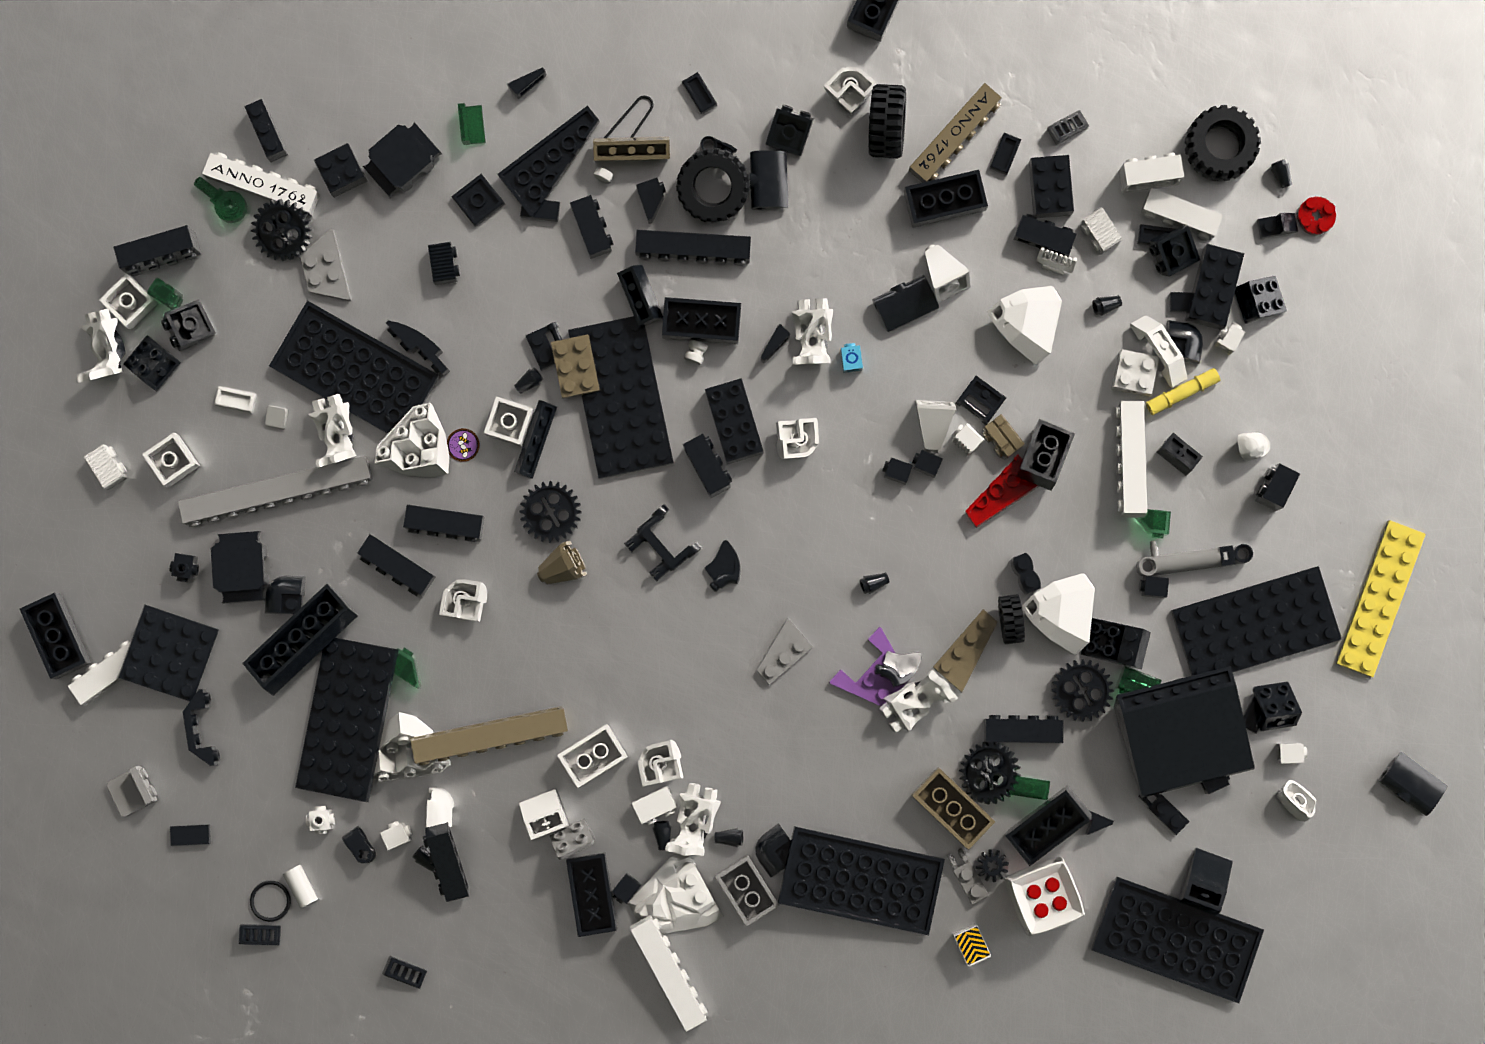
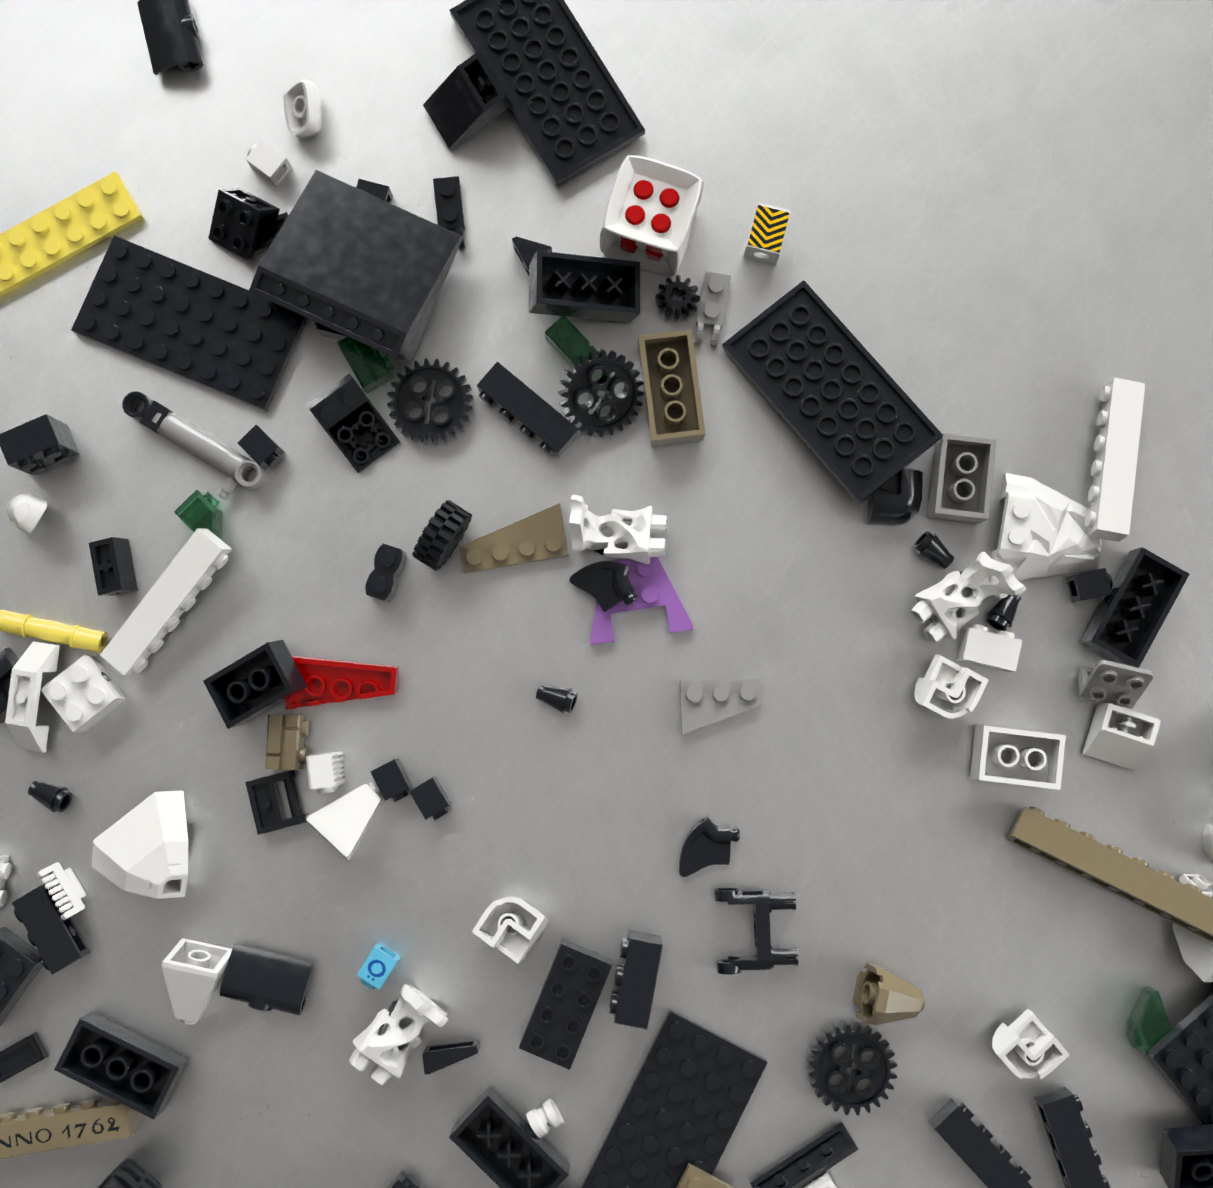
camera: 145 degrees left, 0 degrees up
white brick [1022,573,1095,655] -> none

